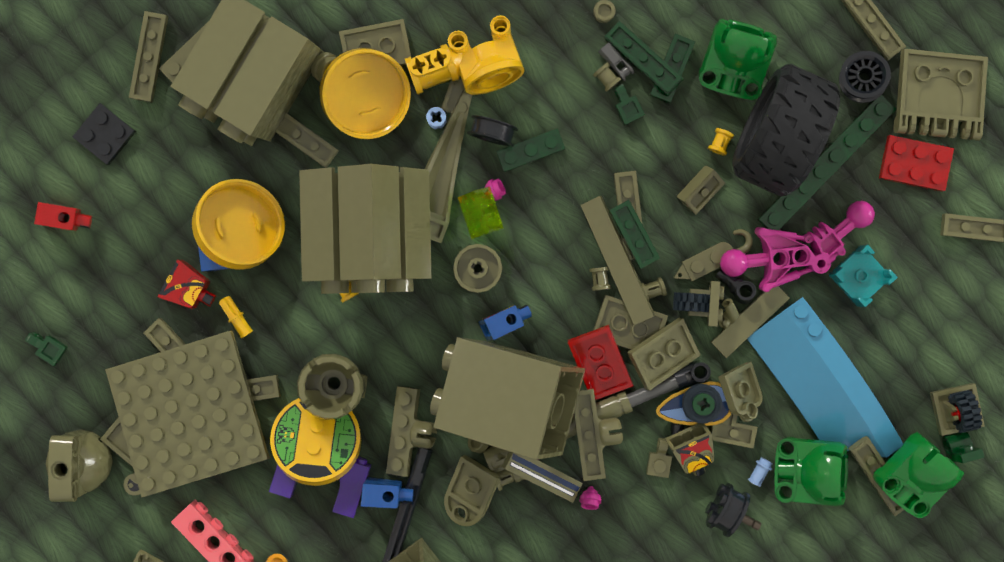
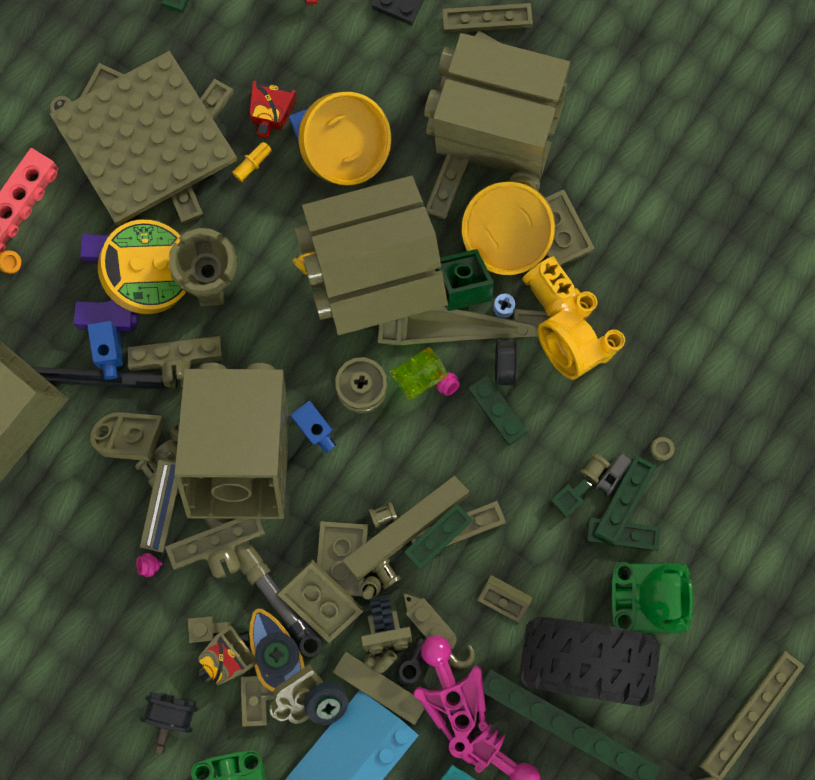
camera: 70 degrees right, 10 degrees down
olive piece [46,430,113,502] -> none
red plate [568,325,633,400] -> none
yellow bush [708,128,734,156] -> none
light blue pin [748,457,773,487] -> none
black wheel [839,51,891,103] -> none
none -> black wheel [304,682,348,725]
none -> olive cylinder [361,576,381,599]
none -> dark green slope [435,249,494,311]

